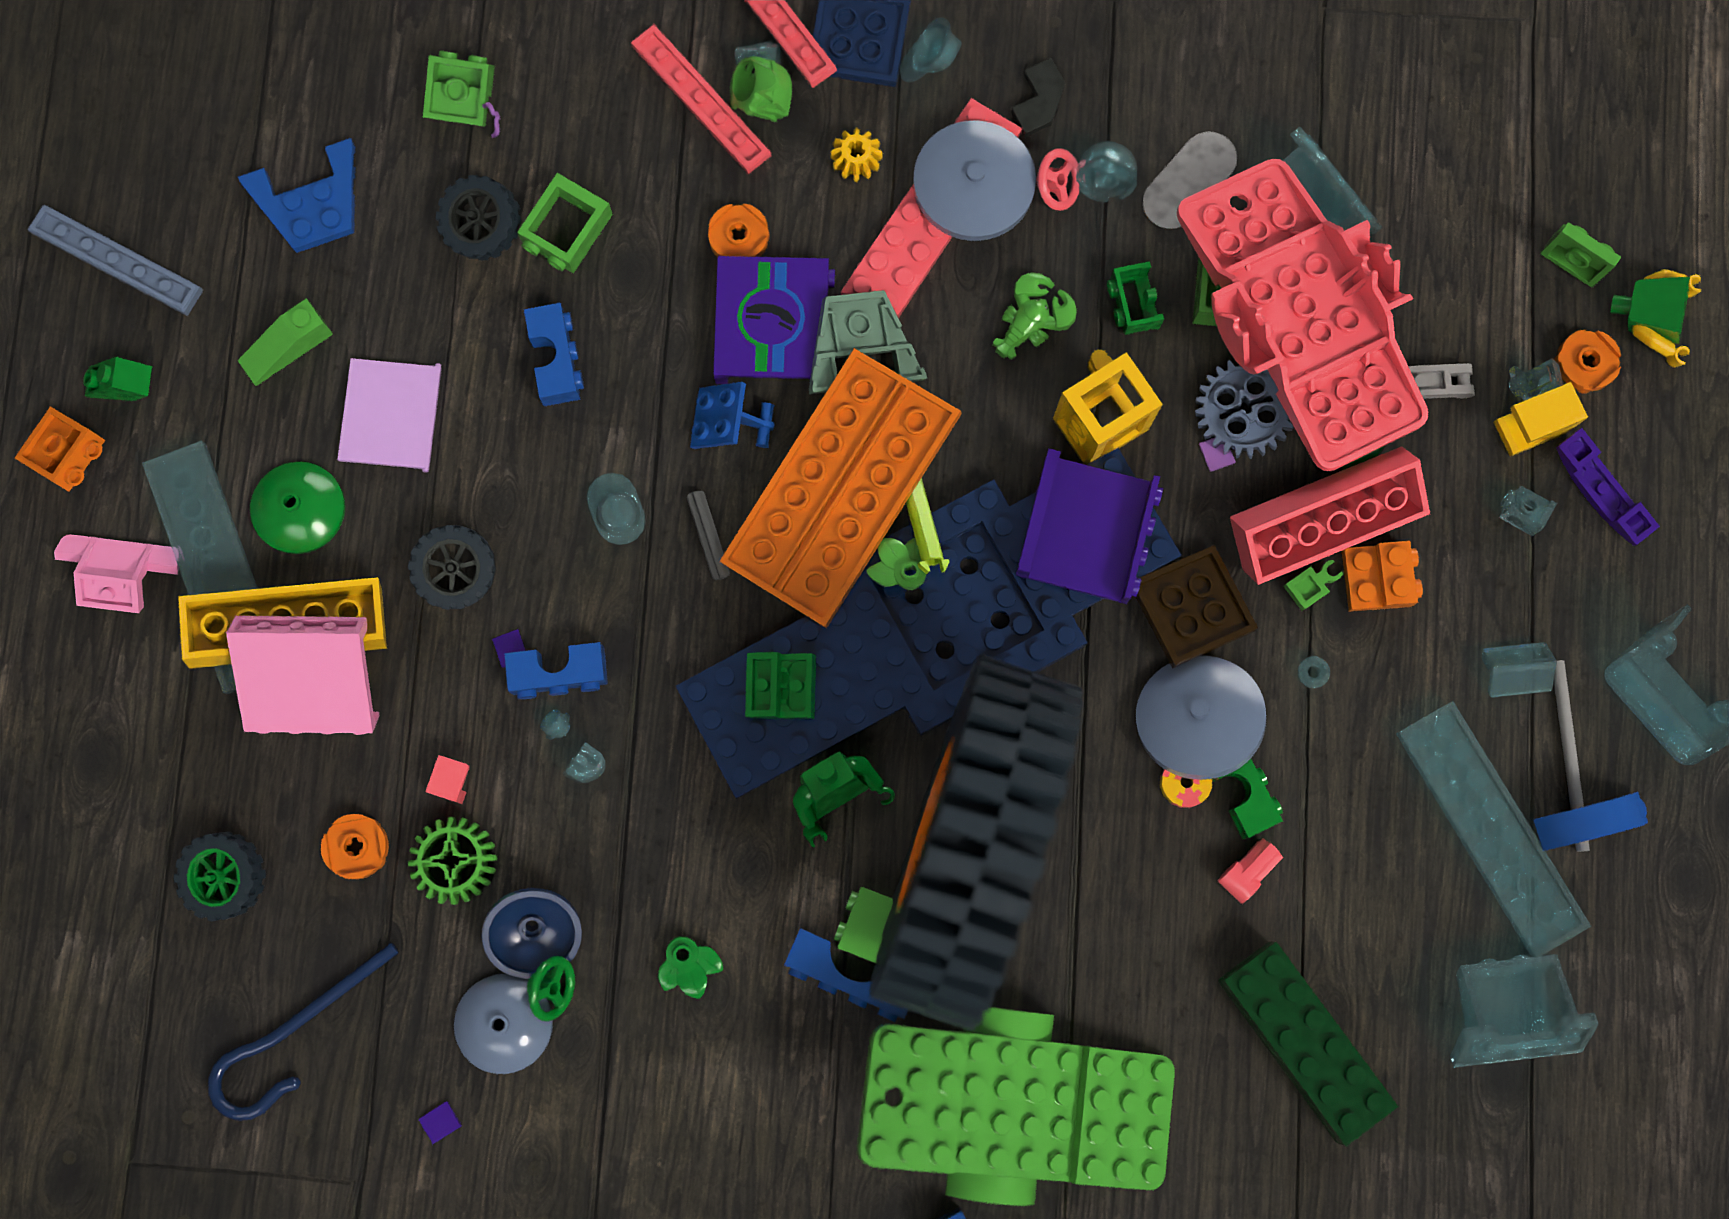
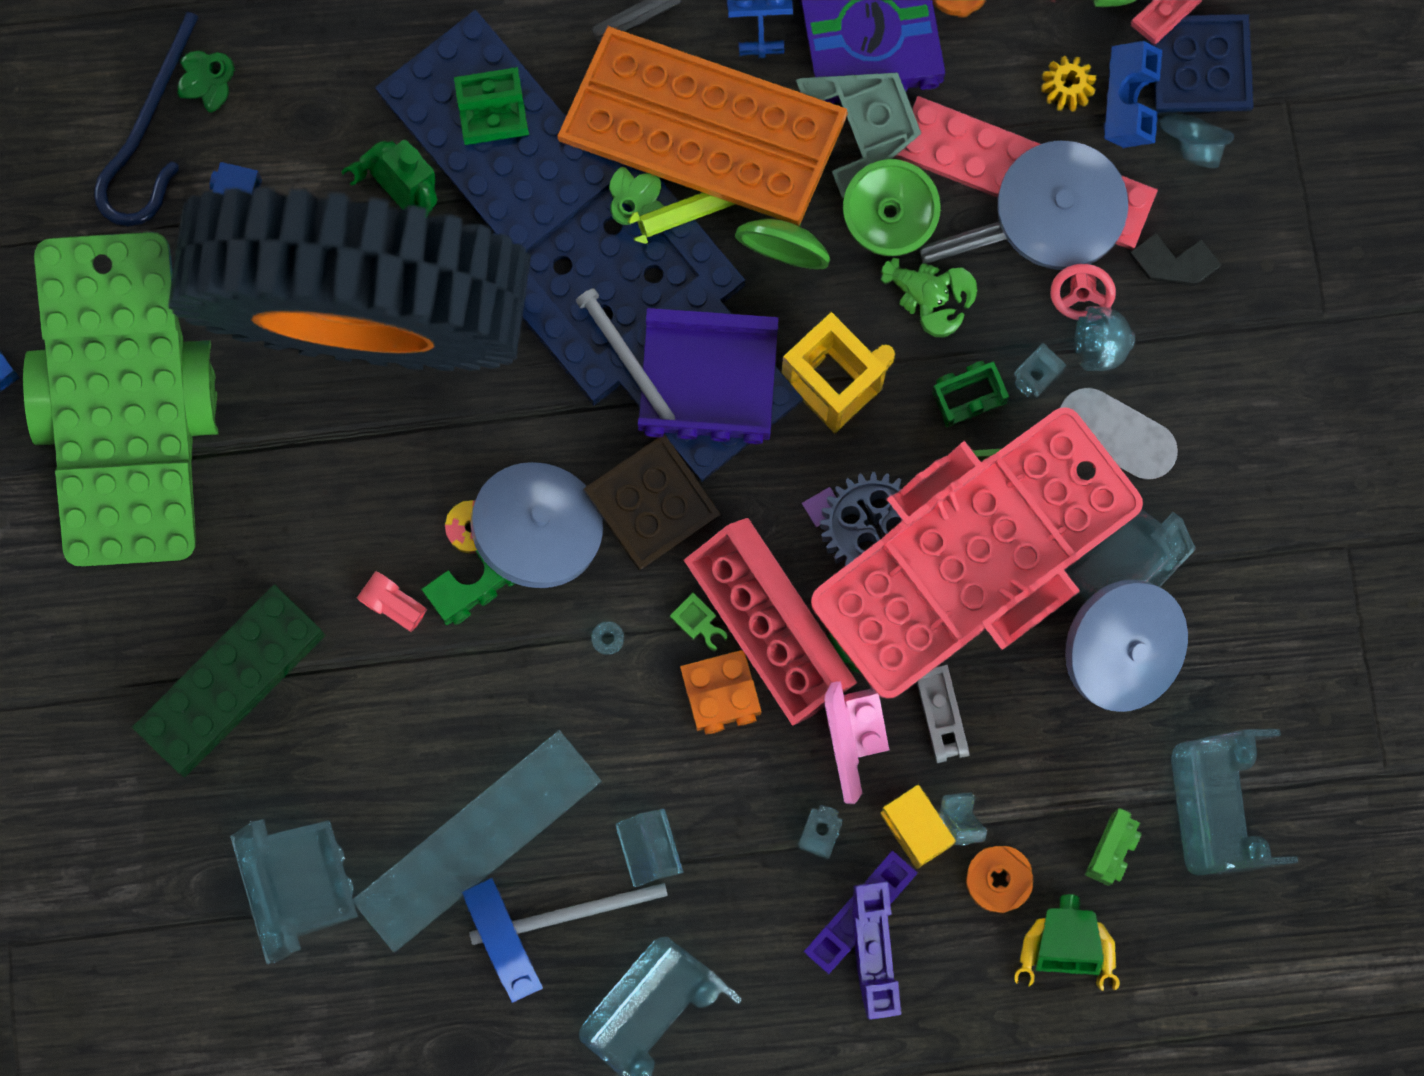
camera: 80 degrees right, 0 degrees up
none -> dark blue piece [94,12,199,227]
none -> light grey bar [576,288,675,420]
none -> bright green dish [735,218,830,269]
none -> bright pink plate [825,681,889,804]
none -> bright green dish [843,159,940,256]
none -> slope [853,881,901,1020]
none -> dark grey axle [919,222,1007,264]
none -> clear light blue brick [1014,343,1066,398]
none -> sand blue dish [1065,580,1188,712]
none -> blue arch [1104,41,1162,148]
none -> clear light blue windscreen [1171,729,1298,876]

